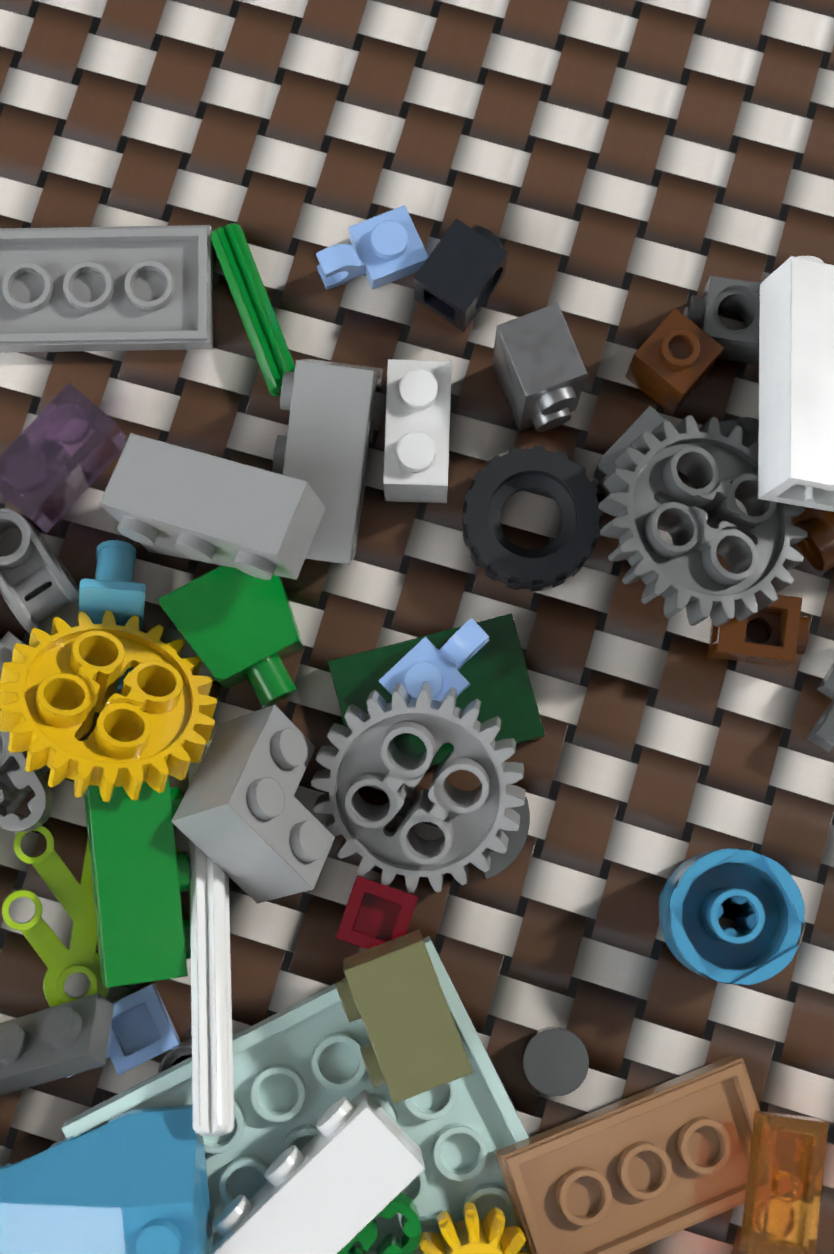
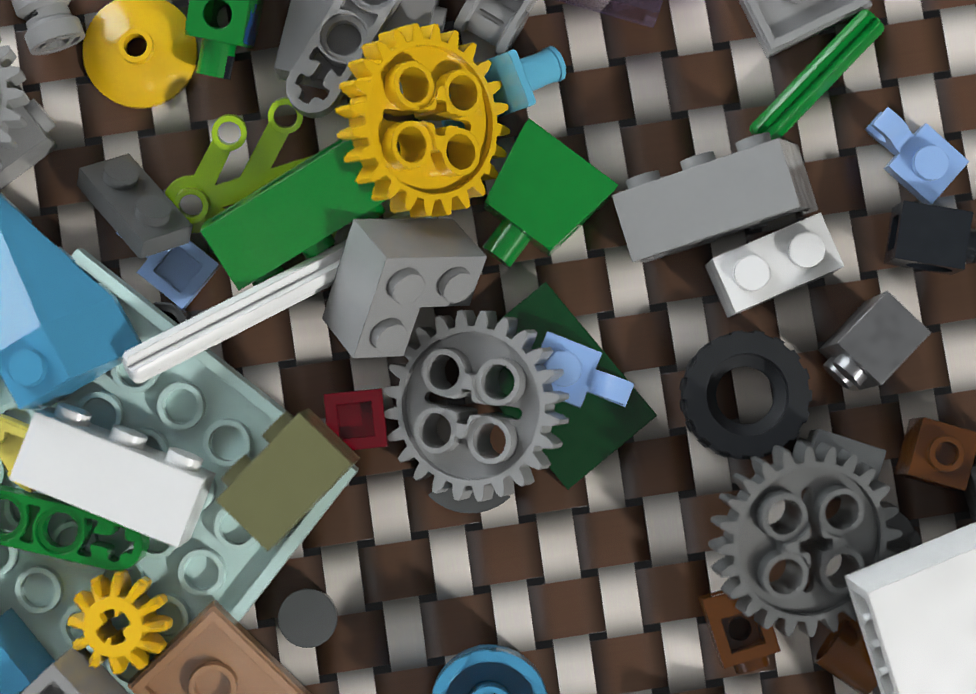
camera: 60 degrees right, 5 degrees up
light grey wedge [99,433,326,580] -> none

